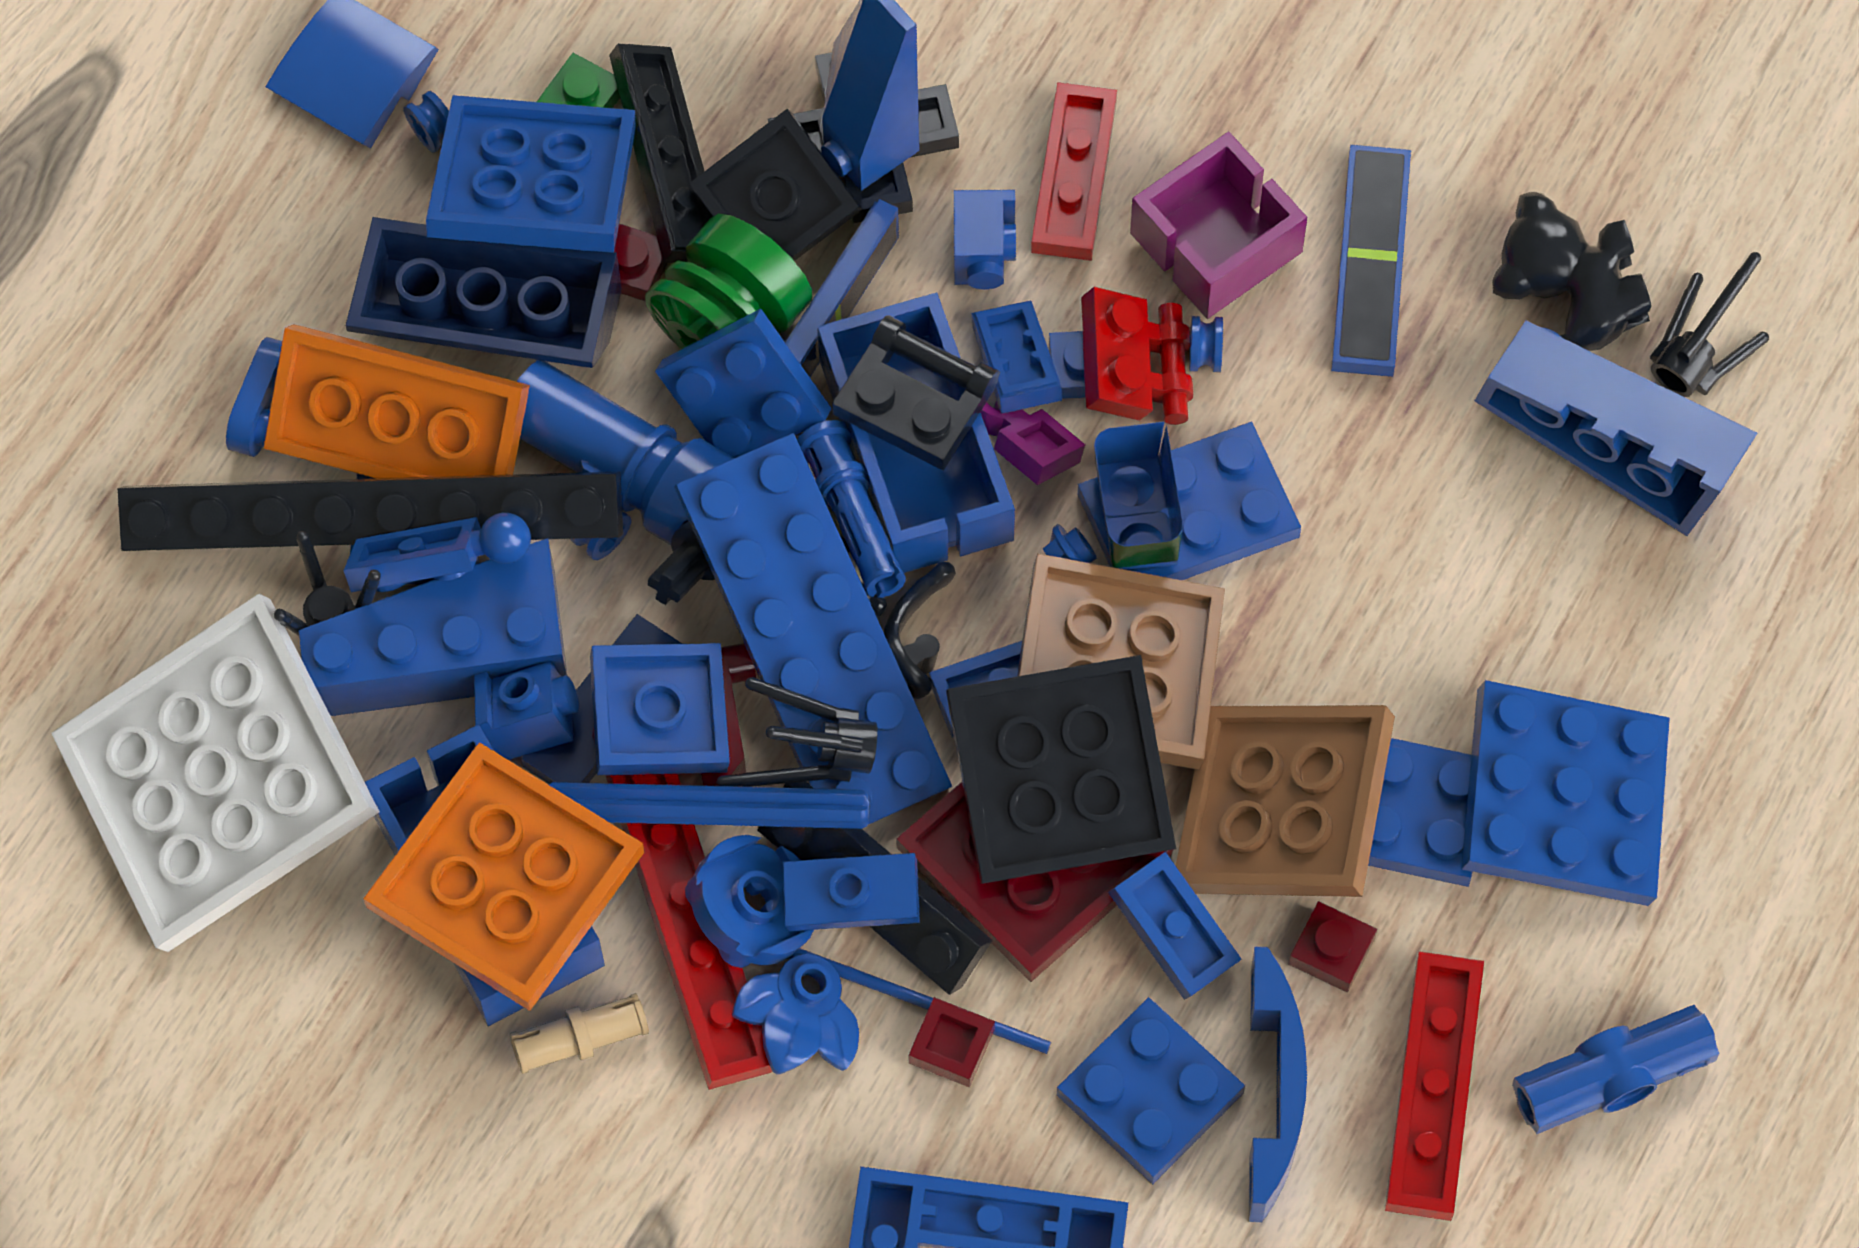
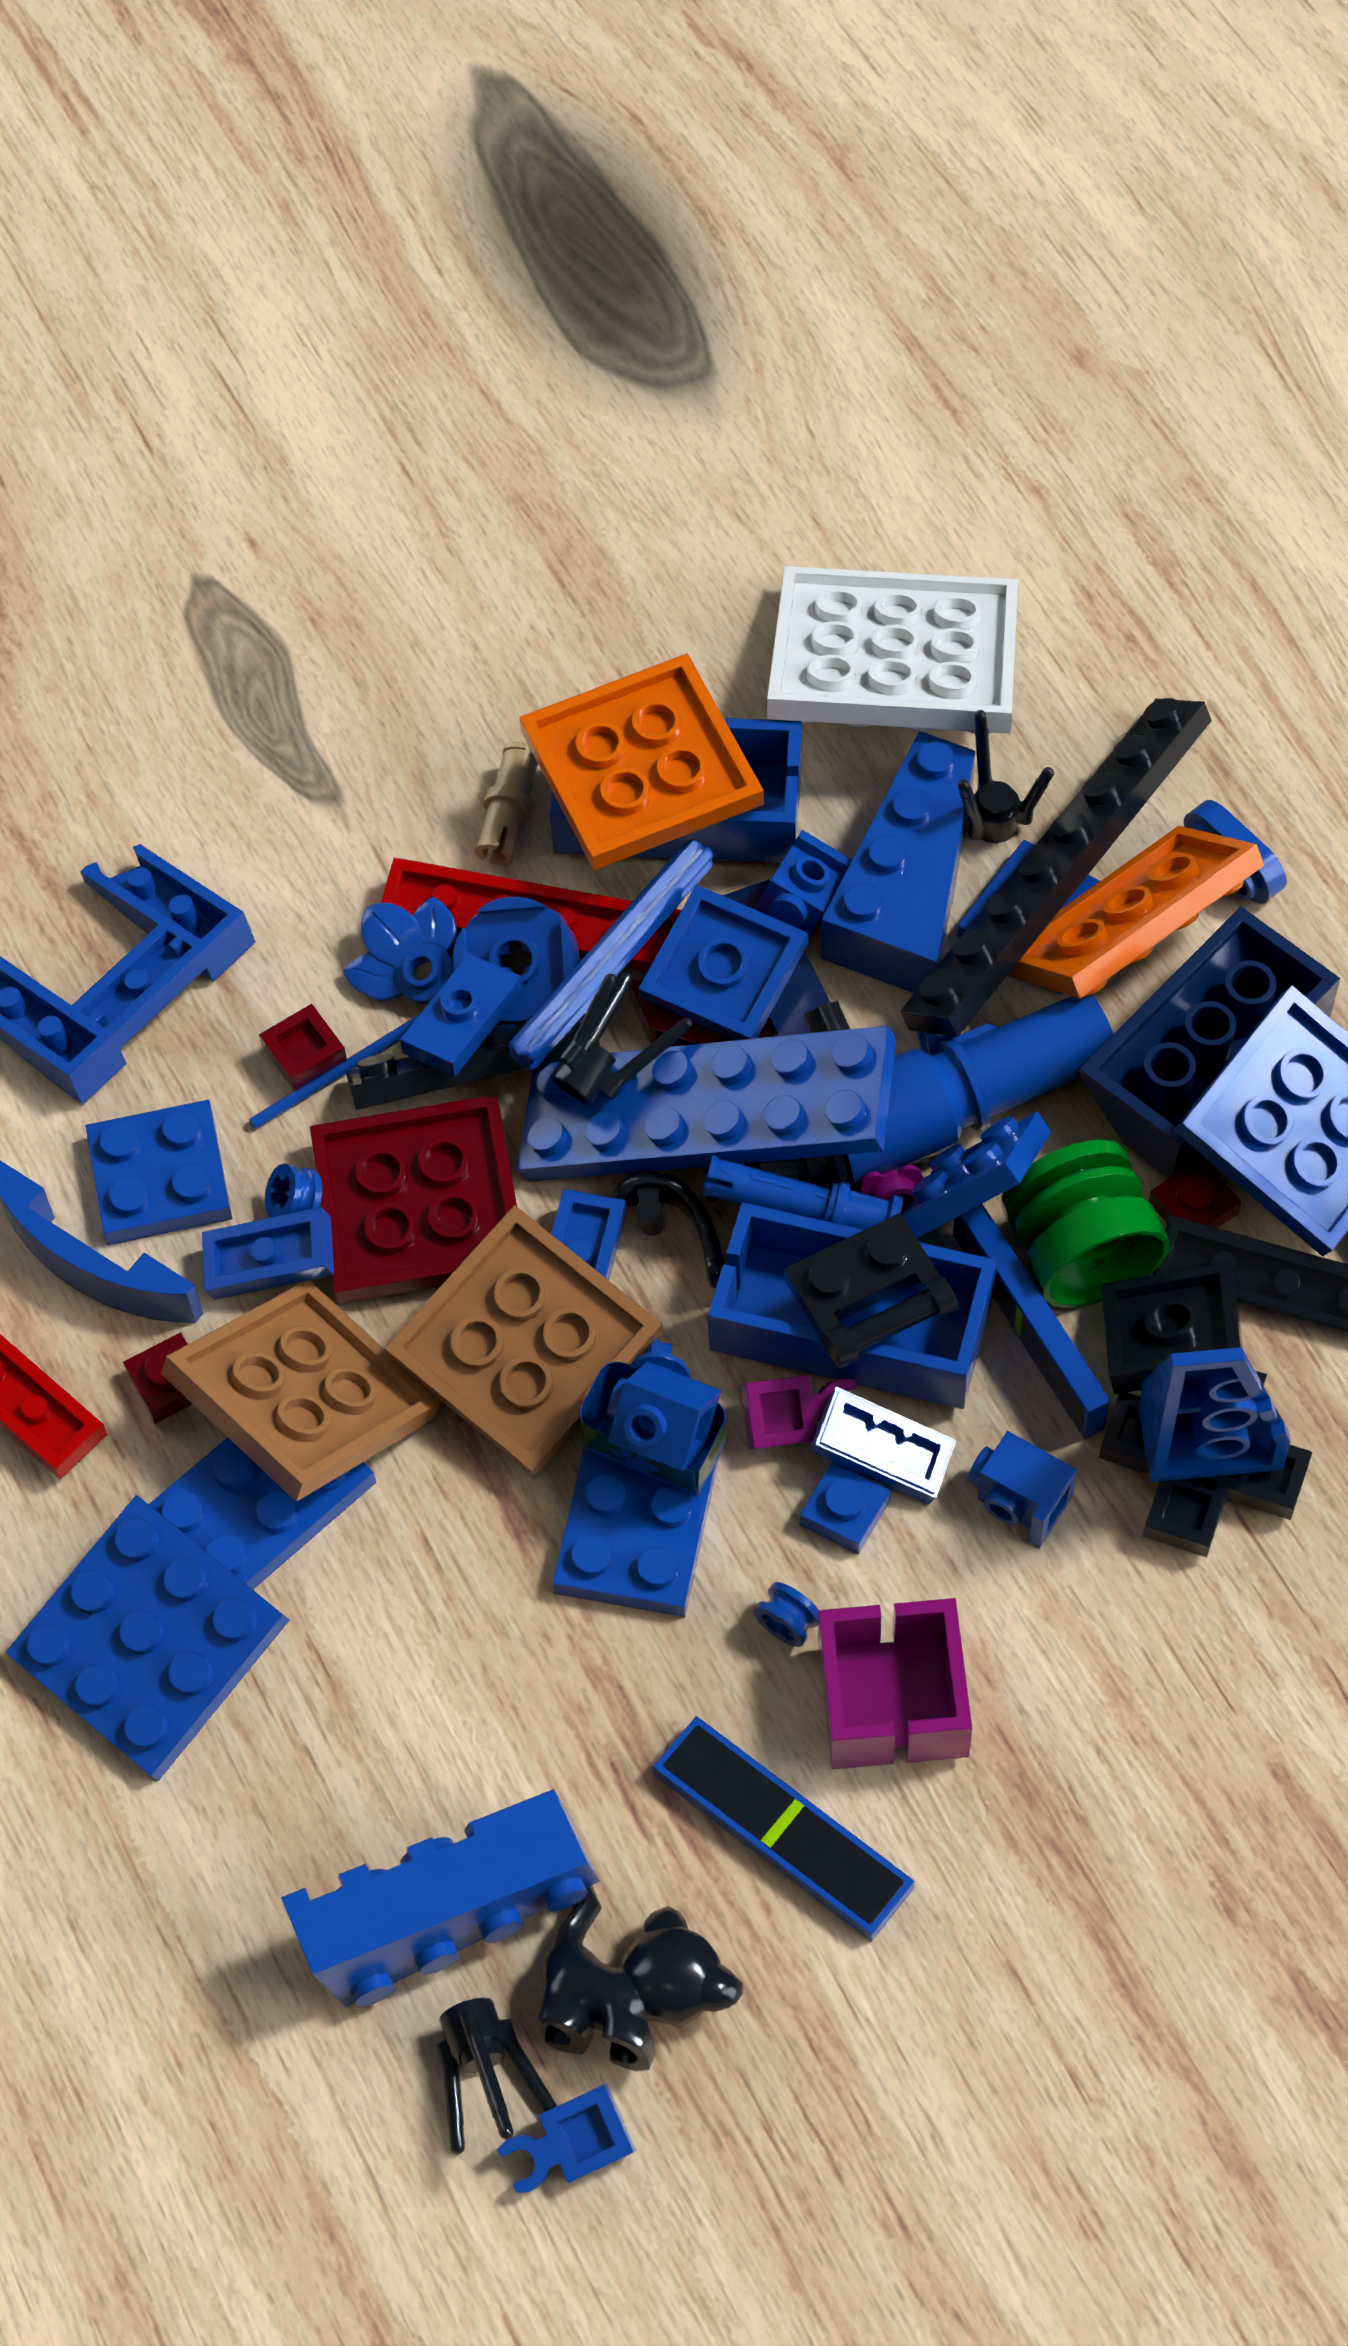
camera: 125 degrees right, 5 degrees down
blue plate [343,512,531,592] -> none
black plate [946,655,1176,884] -> none
plate [1031,82,1117,261] -> none
red plate [1081,287,1193,425] -> none
none -> blue bush [265,1163,323,1217]
none -> blue plate [498,2083,637,2193]
none -> blue brick [607,1362,721,1471]

